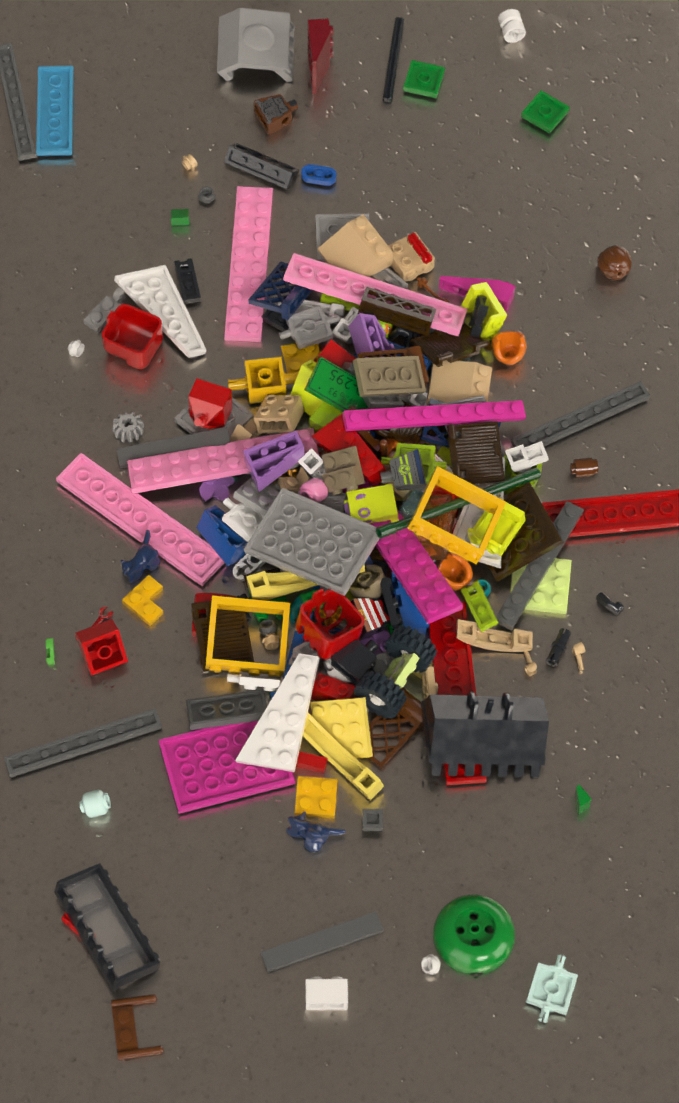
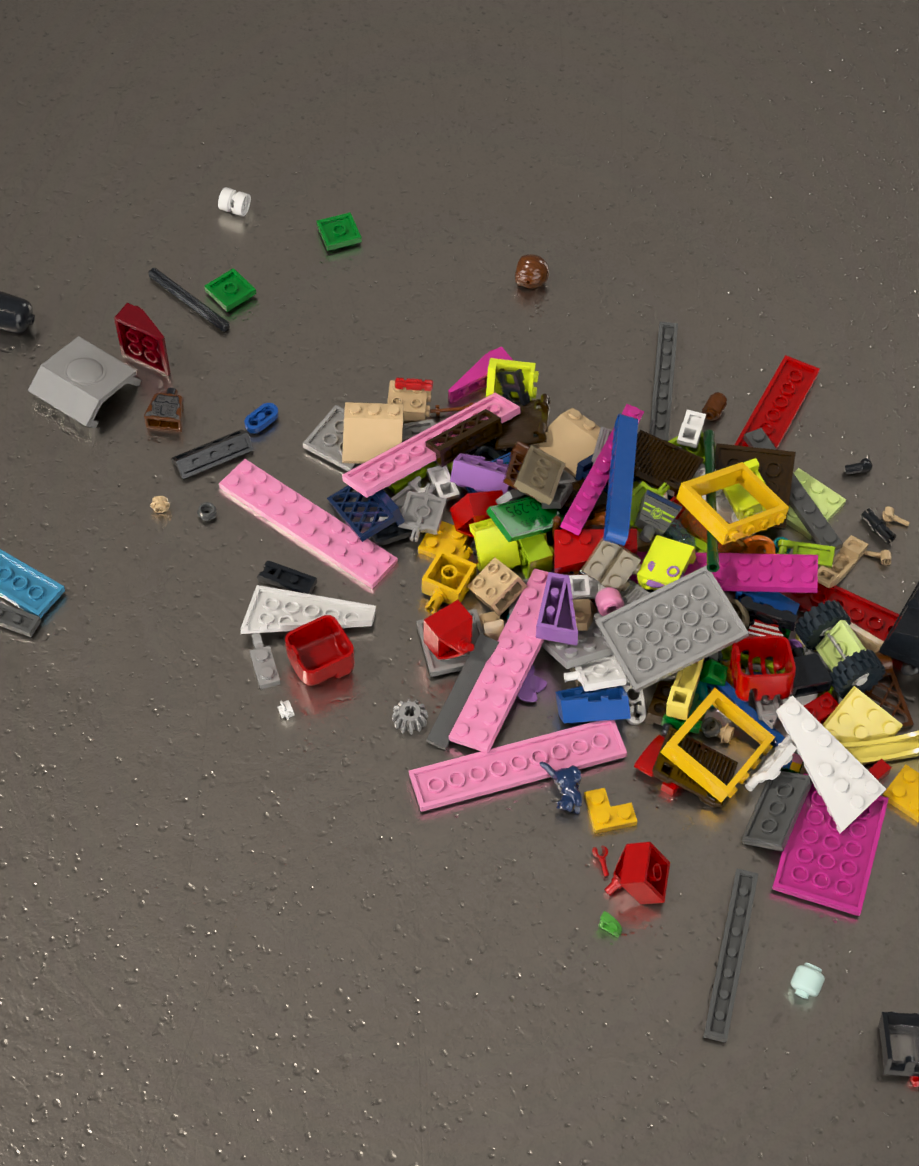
camera: 55 degrees left, 5 degrees down
green slope [171,209,189,226] -> none
orange piece [492,331,526,365] -> none
none -> blue beam [603,414,638,546]

